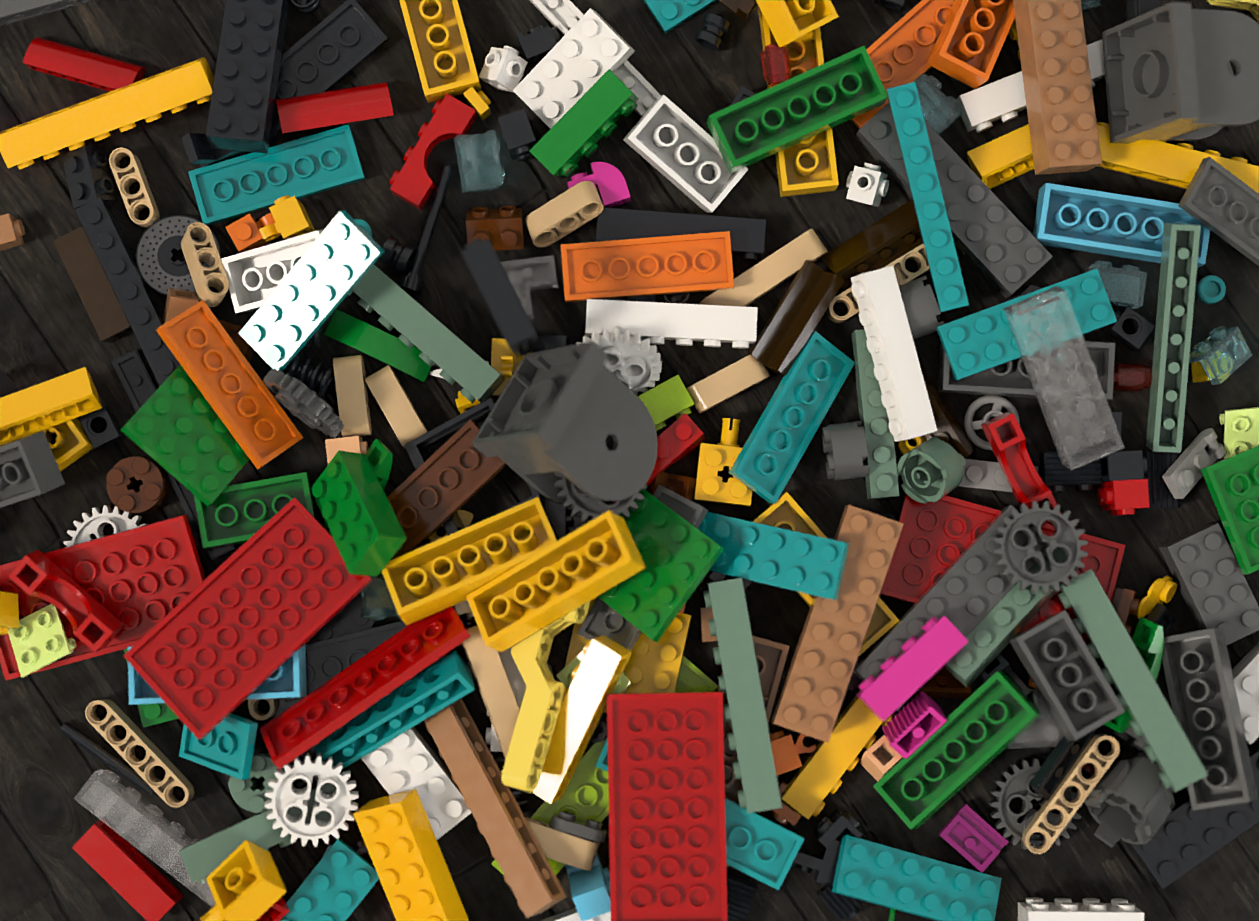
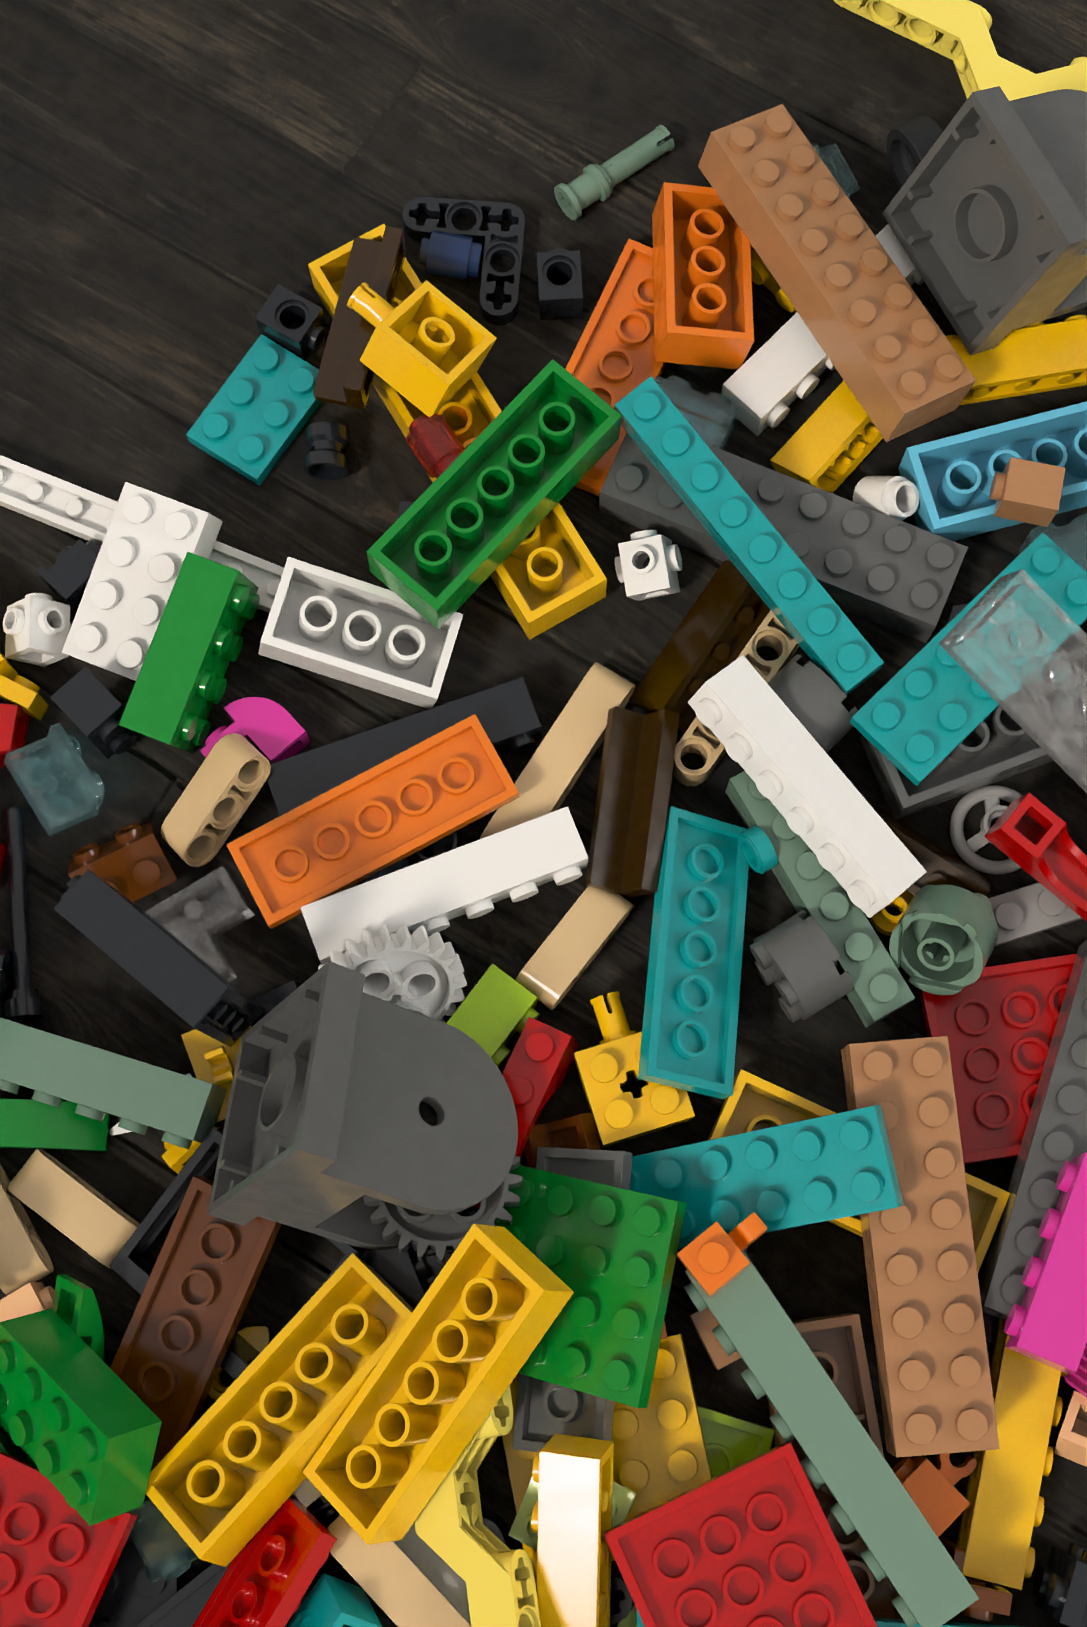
camera: 20 degrees left, 10 degrees down
none -> orange brick [677,1212,768,1298]
none -> teal tile [738,825,778,874]
none -> white brick [853,476,919,521]
none -> medium nougat brick [989,457,1066,527]

